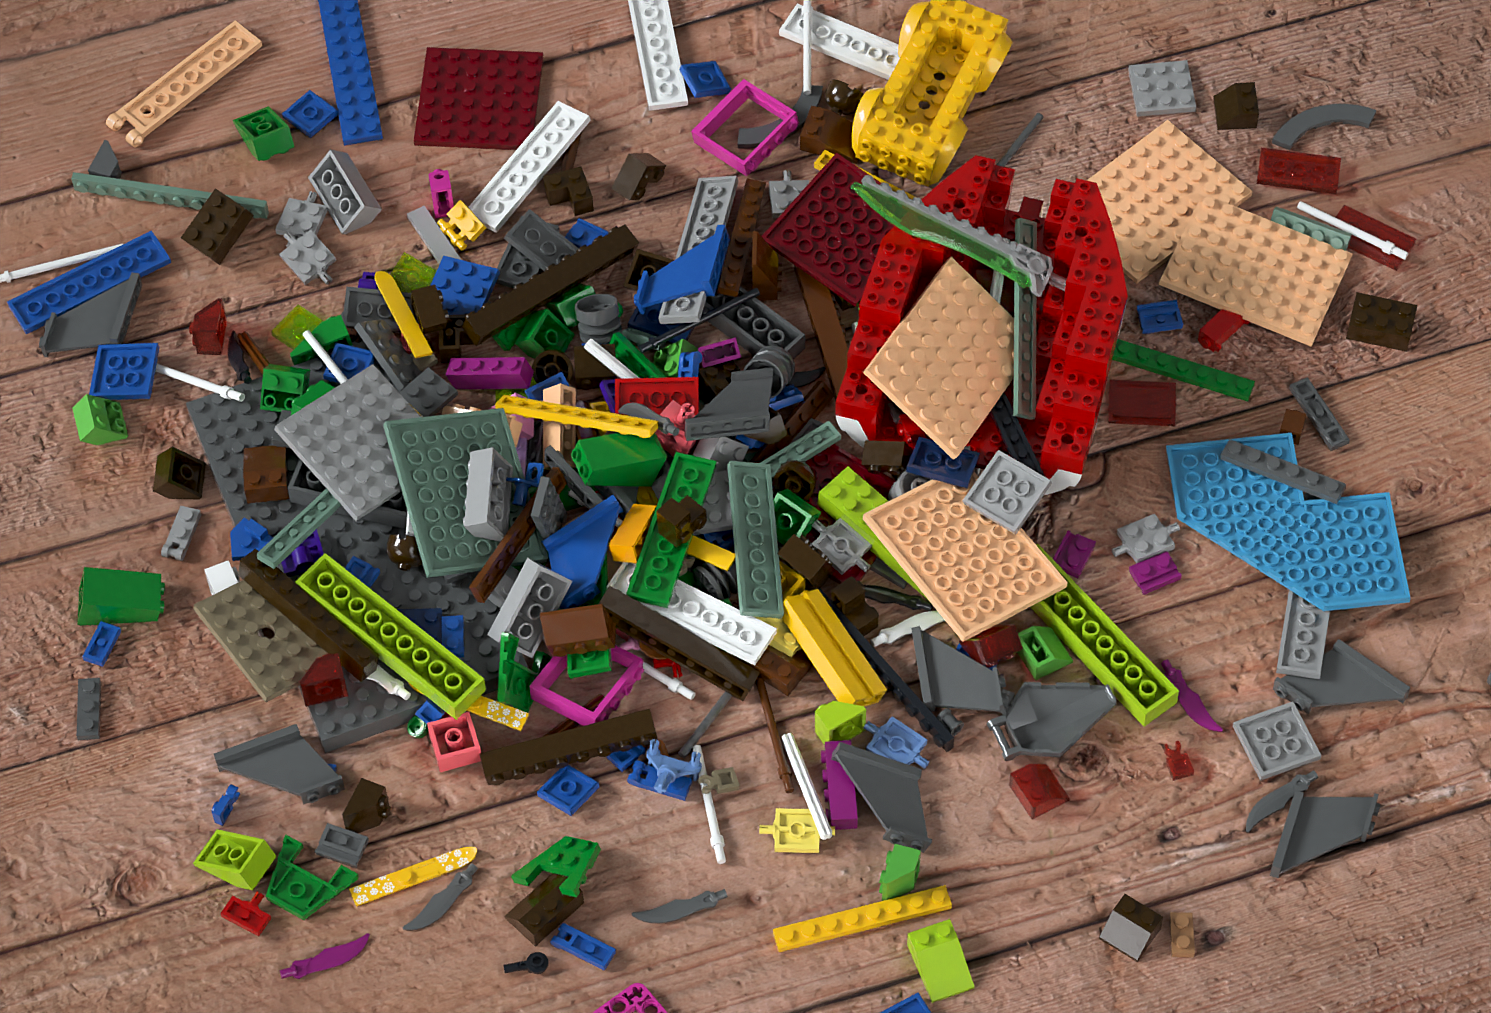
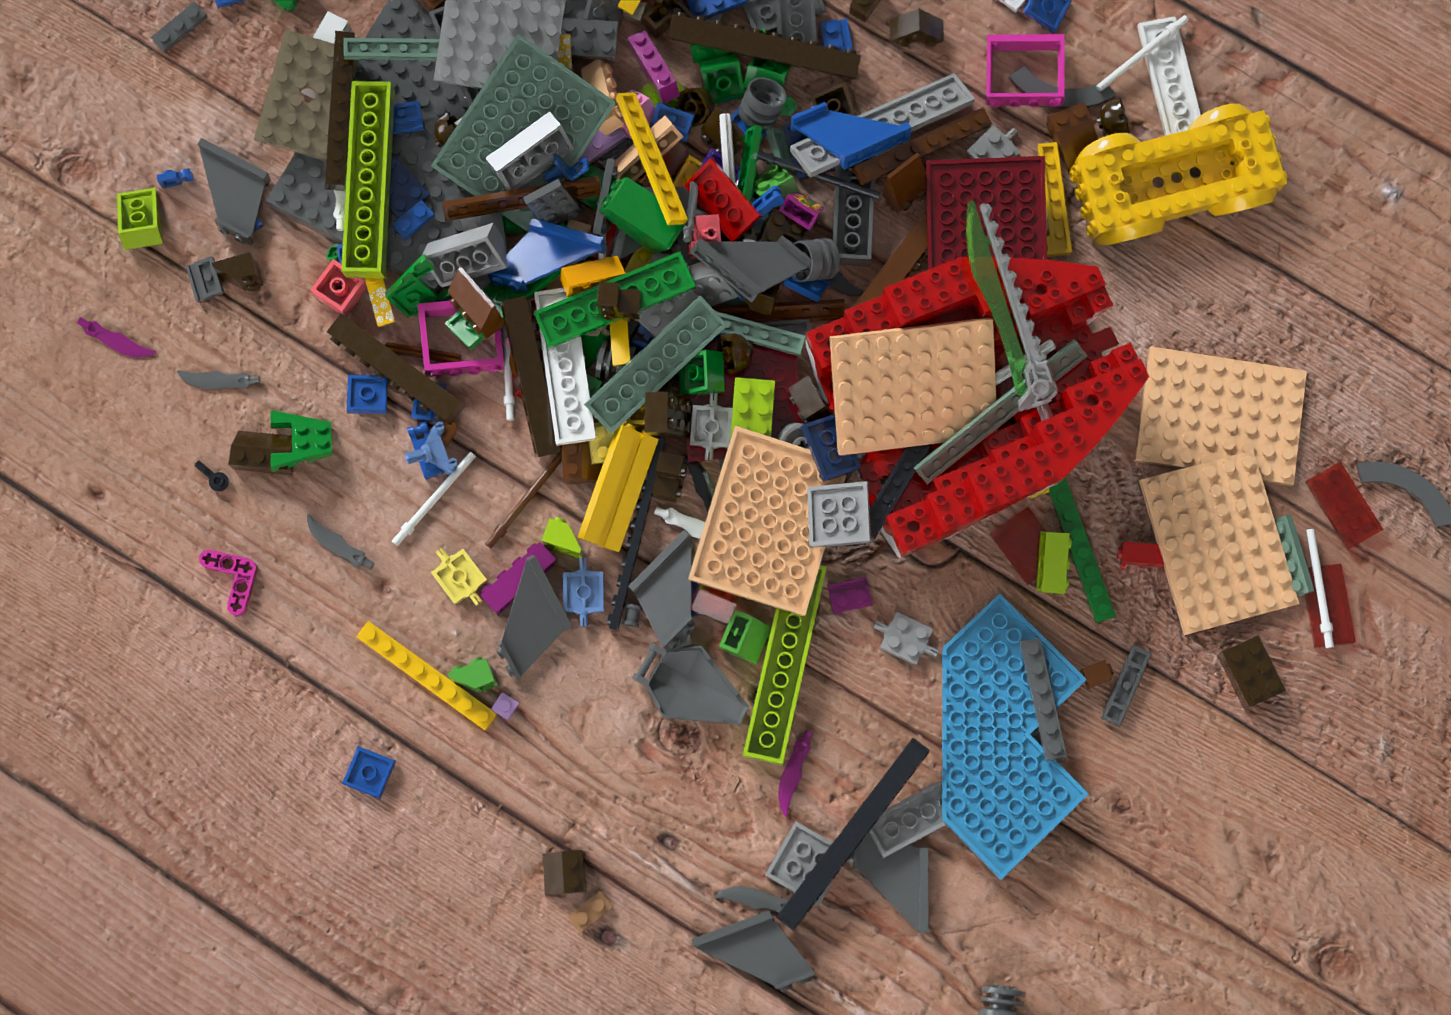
camera: 50 degrees right, 20 degrees up
red plate [220,891,271,937] -> none
blue plate [230,517,274,561] -> none
green wing [266,835,359,920] -> none
dark purple plate [281,529,324,577] -> none
clear red slope [300,653,348,707] -> none
yellow piece [349,847,478,907] -> none
blue plate [550,923,616,971] -> none
flat silver bar [678,691,733,758] -> none
dark tan plate [698,767,740,794] -> none
white axle [782,733,832,840] -> none
lime slope [907,919,974,1003] -> none
dark grey bar [996,113,1043,167] -> none
clear red slope [1009,764,1070,820] -> none
light grey plate [1128,60,1196,117] -> none
magenta plate [1129,551,1182,595] -> none
blue plate [1136,300,1183,334] -> none
clear red plate [1164,741,1194,781] -> none
dark brown slope [1213,82,1259,130] -> none
none -> lavender plate [491,692,519,721]
none -> black beam [777,738,930,931]
none -> lime brick [1036,531,1072,594]

